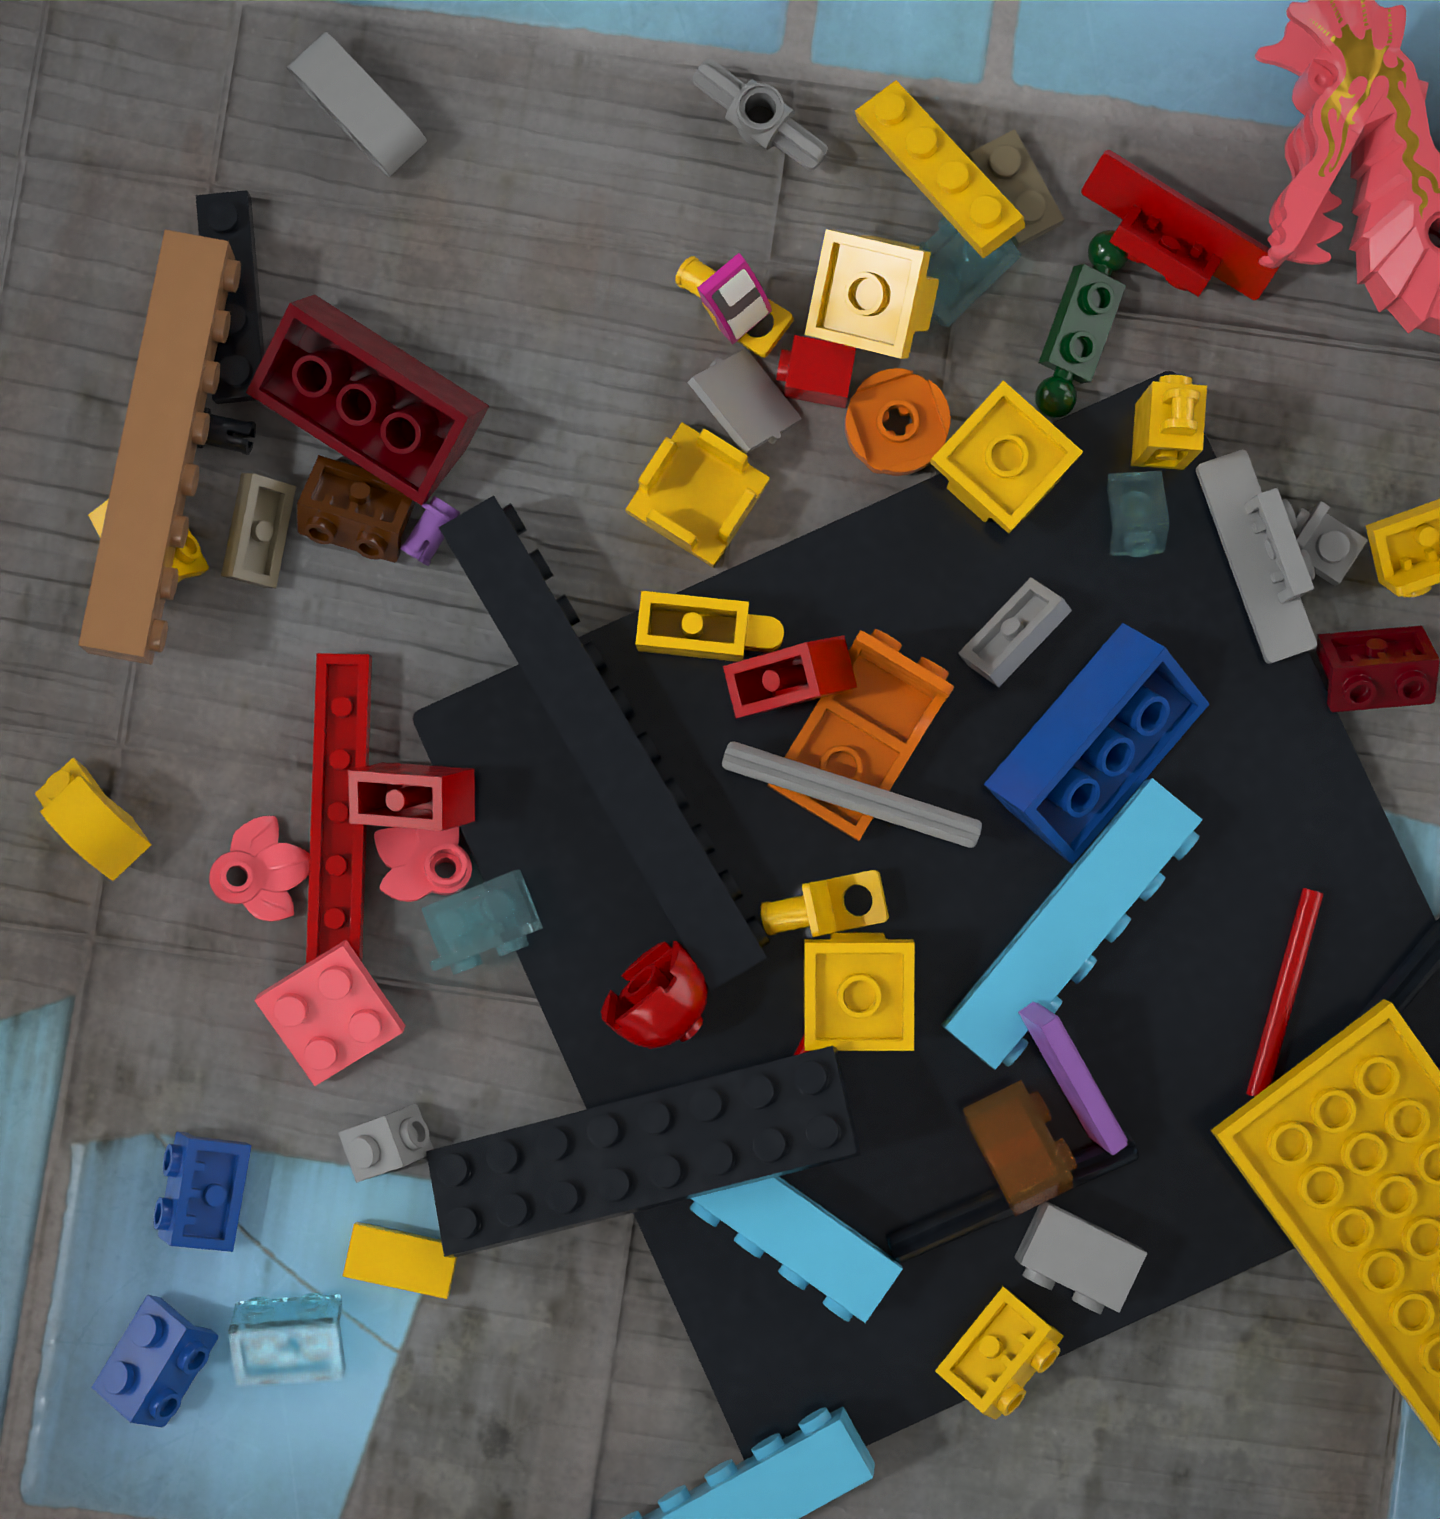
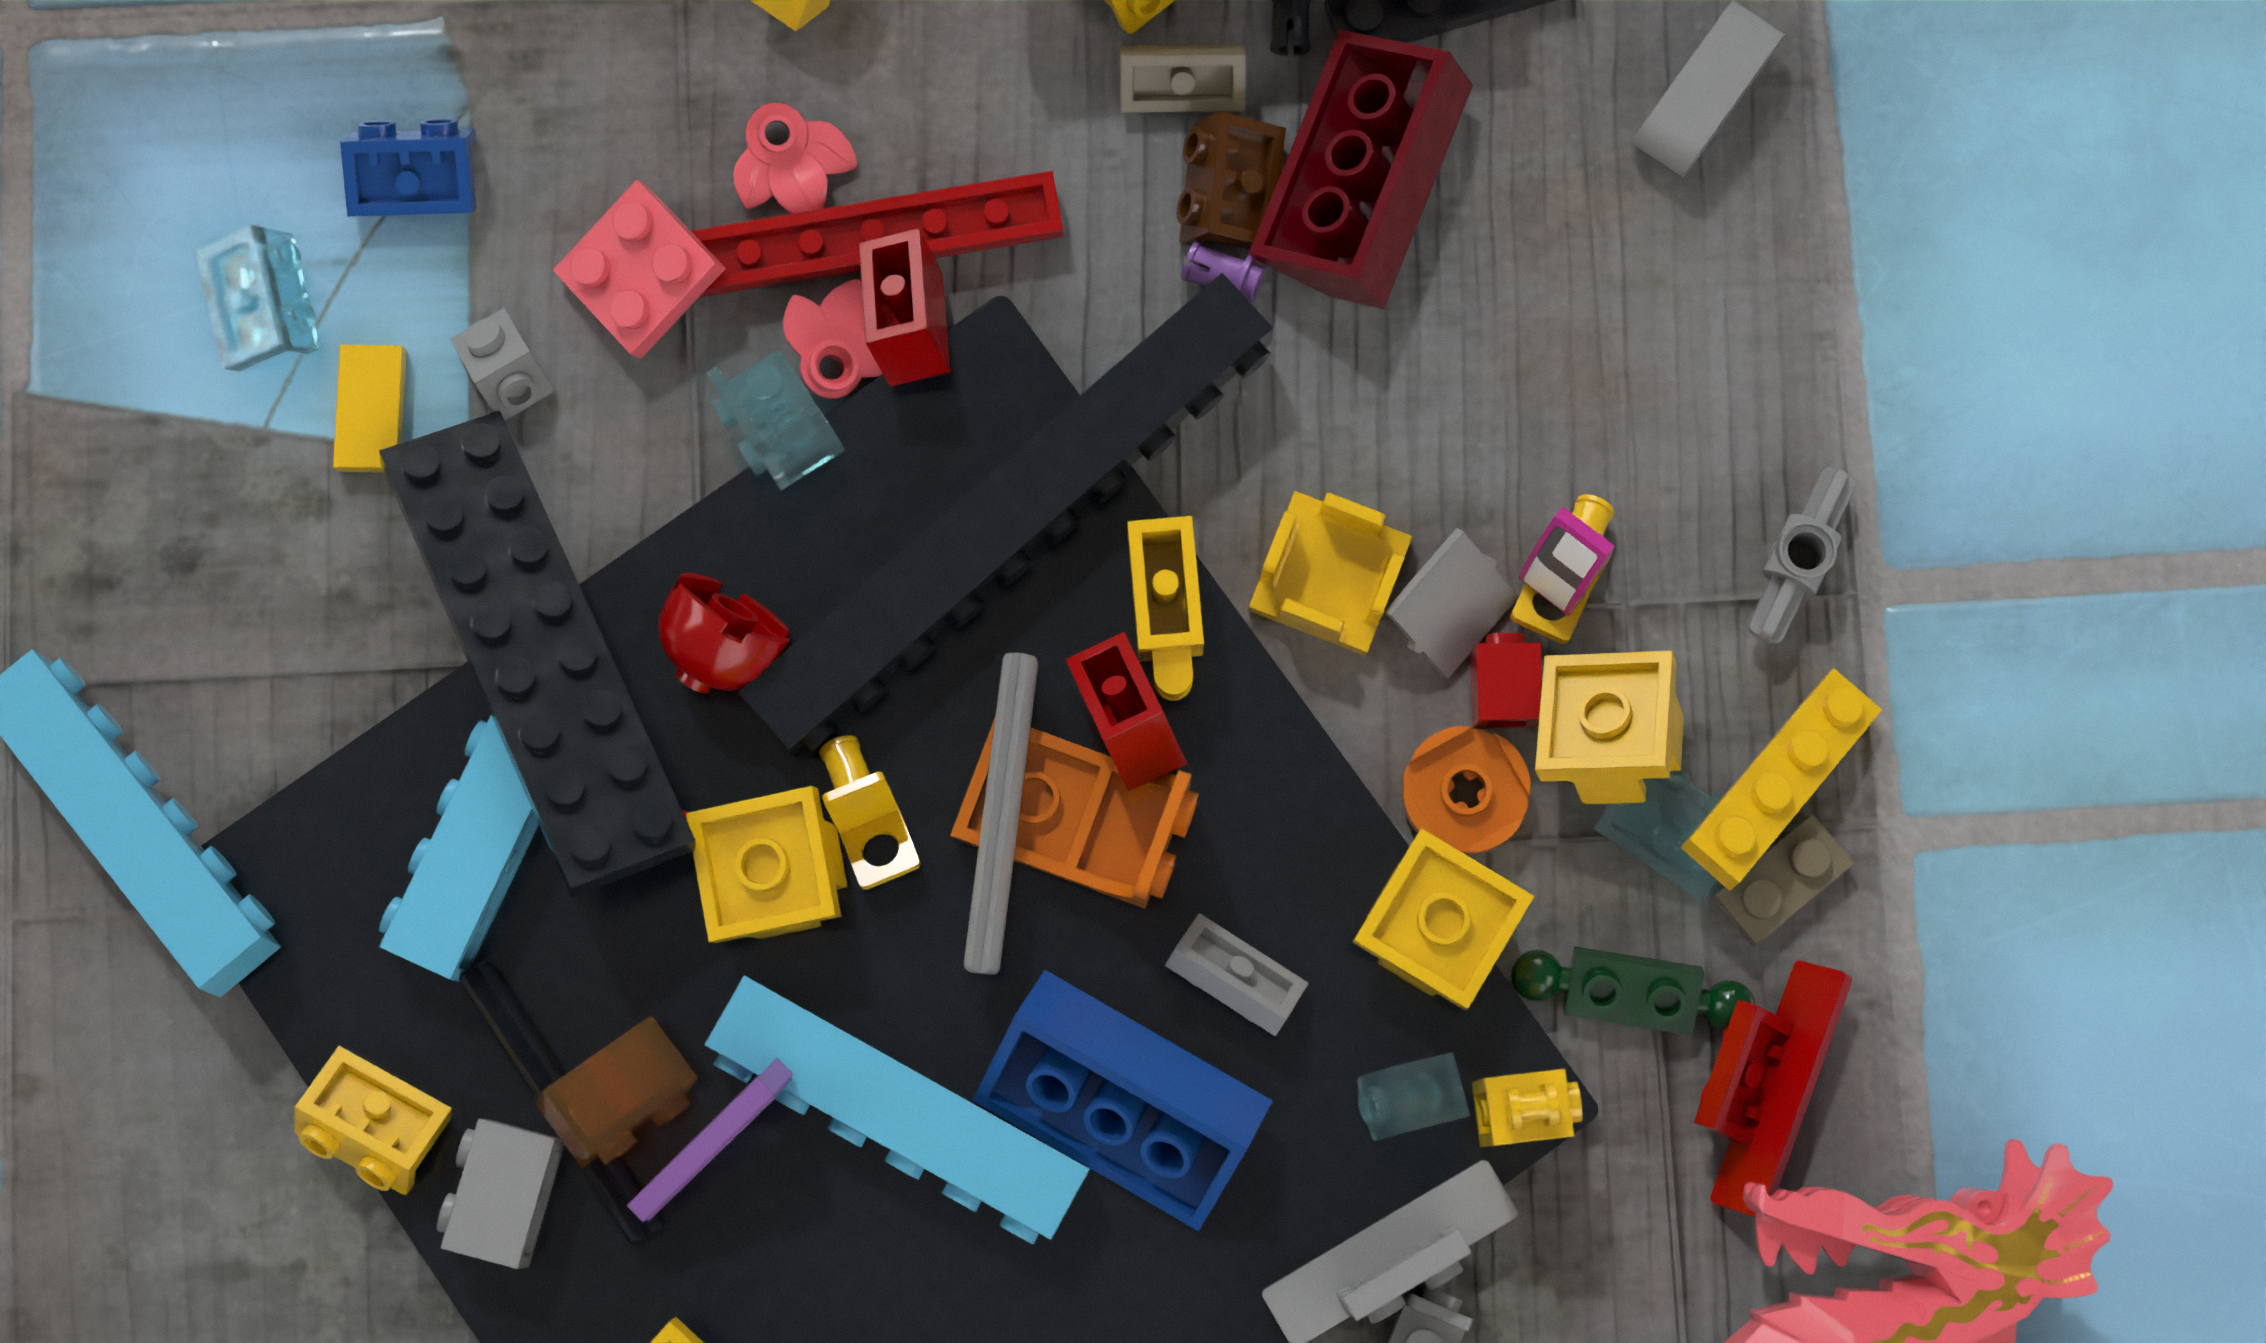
camera: 75 degrees right, 5 degrees down
blue bracket [91,1295,218,1428] -> none

